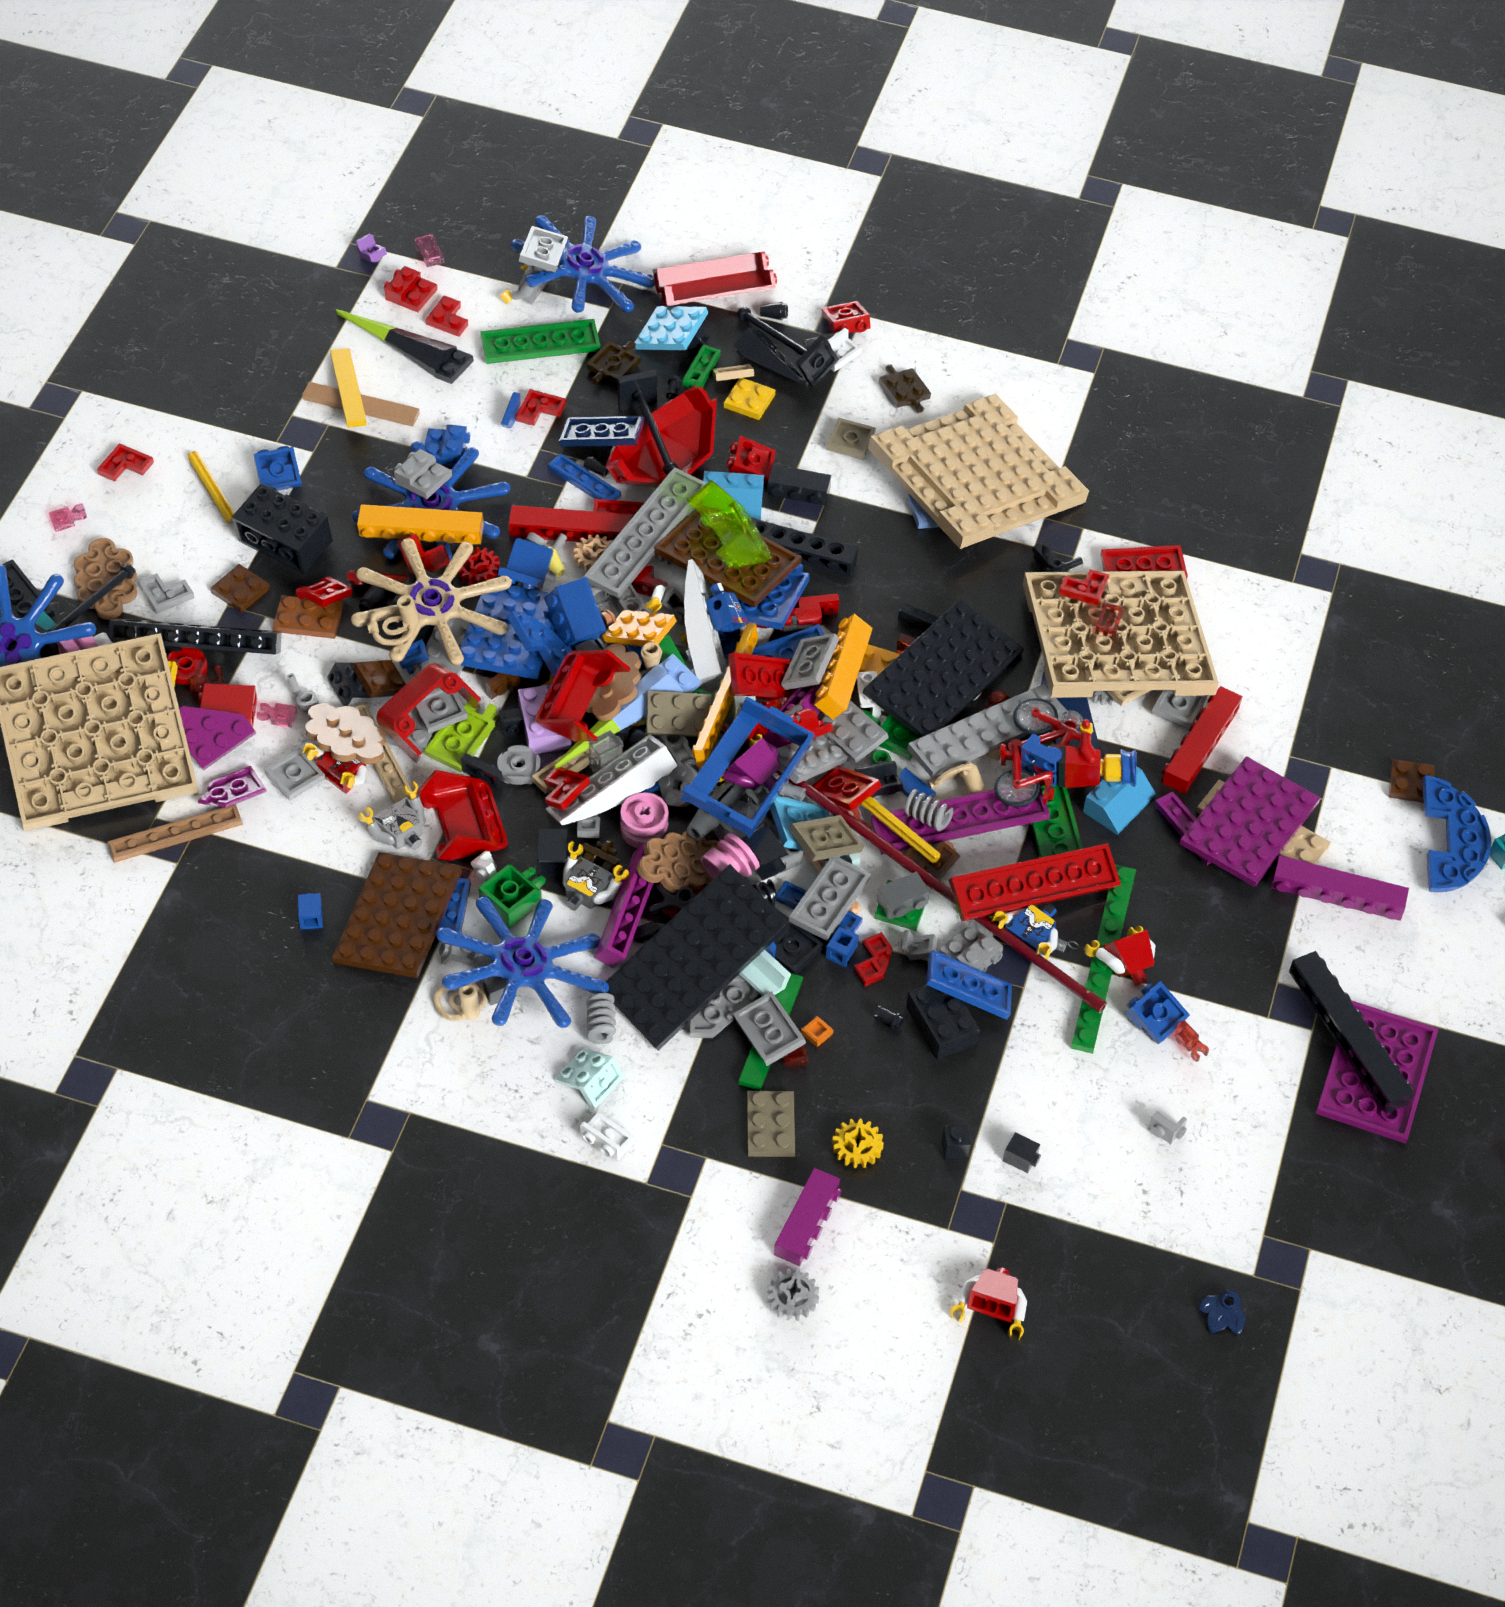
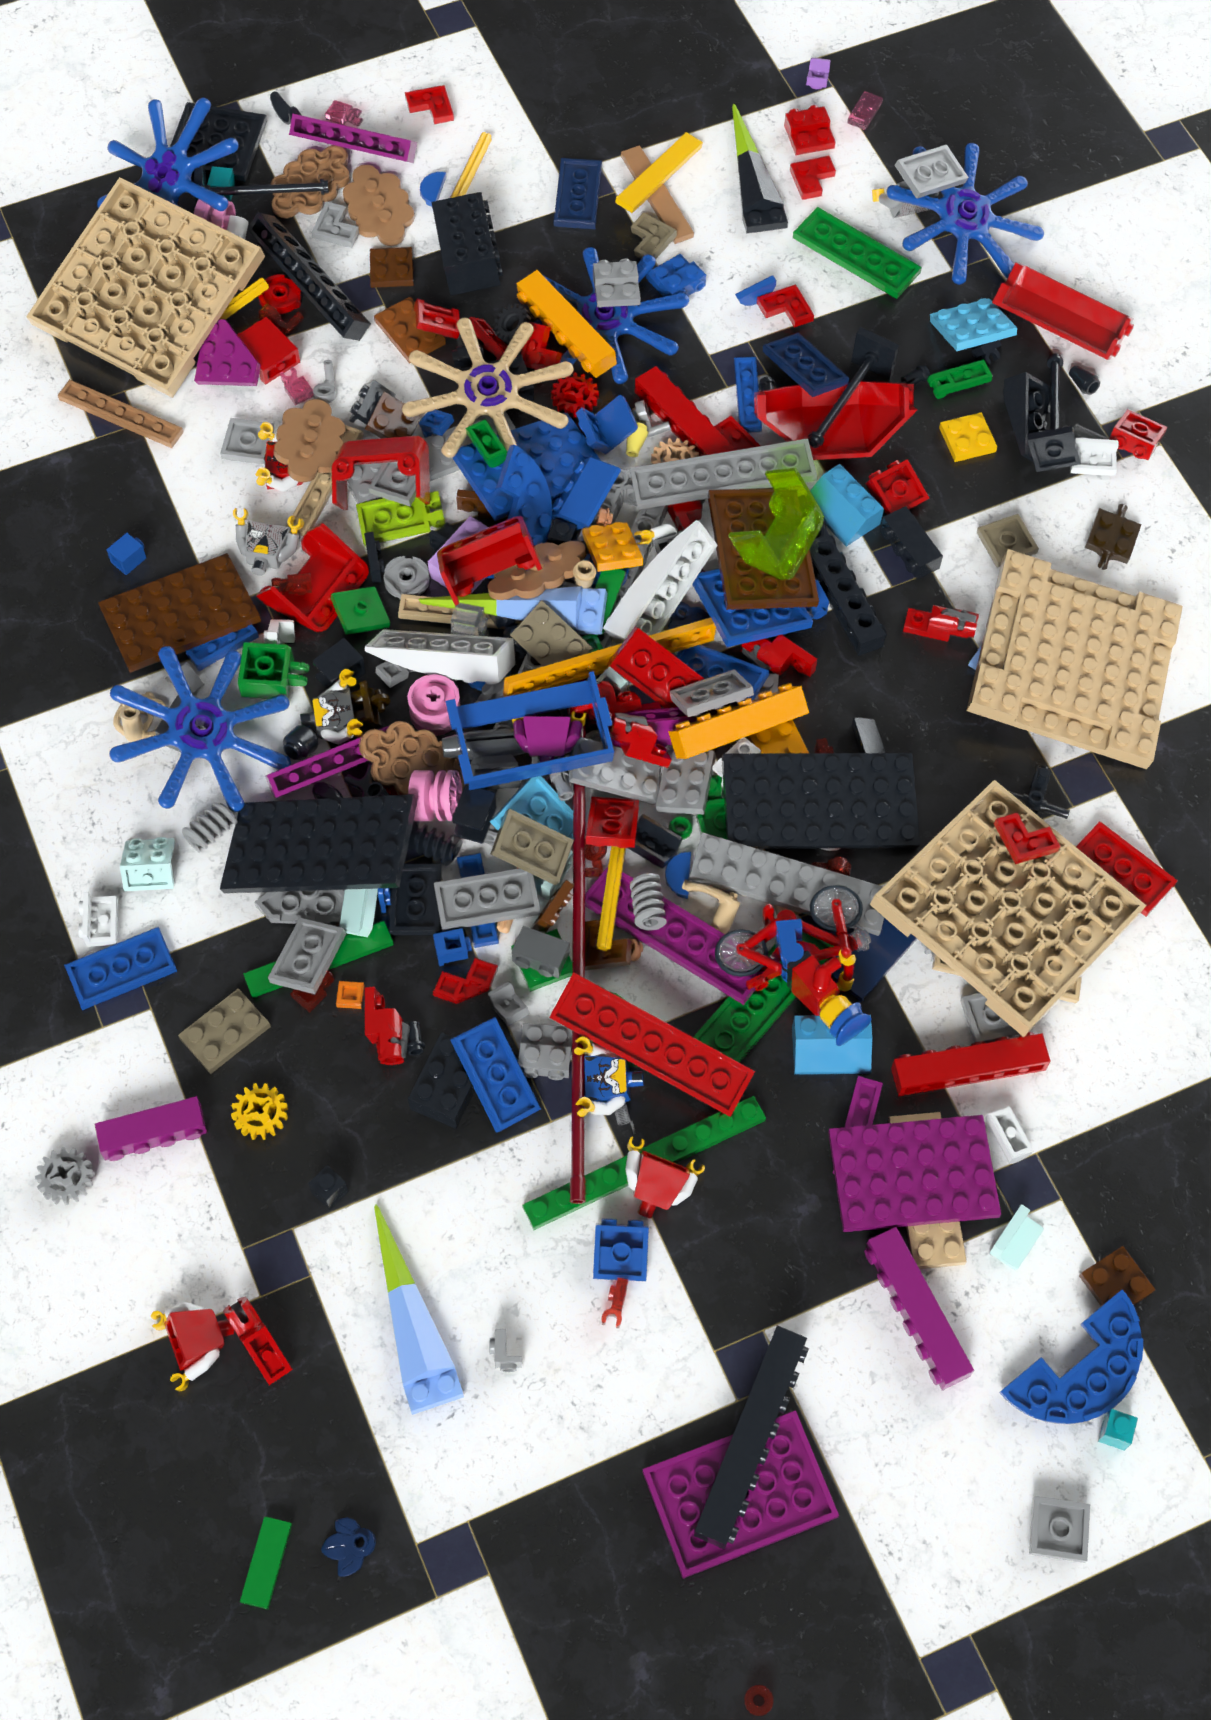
camera: 50 degrees right, 10 degrees up
magenta tile [198,766,267,807] -> none
blue plate [254,446,302,491] -> none
tan piece [367,595,420,646] -> none
red plate [544,767,591,811] -> none
dark brown plate [587,340,641,385] -> none
blue torso [706,583,749,632] -> none
tan tile [712,364,754,381] -> none
black brick [1003,1132,1041,1173] -> none
clear red tile [1095,602,1124,639] -> none
none -> blue tile [64,927,177,1010]
none -> red plate [223,1296,292,1385]
none -> green tile [240,1516,292,1609]
none -> black helmet [270,91,302,125]
none -> clear red plate [271,573,312,595]
none -> black head [283,725,319,760]
none -> magenta brick [289,114,417,163]
none -> green plate [331,586,391,635]
none -> medium nougat plate [343,165,415,246]
none -> red plate [365,987,410,1065]
none -> light blue plate [374,1204,464,1415]
none -> blue tile [420,172,446,207]
none -> green brick [466,419,508,468]
none -> black tyre [494,303,536,345]
none -> reddish brown plate [531,880,574,933]
none -> dark blue tile [554,158,602,229]
none -> dark tan plate [631,212,677,259]
none -> red plate [903,605,979,642]
none -> white brick [985,1106,1034,1164]
none -> light aqua panel [990,1204,1044,1270]

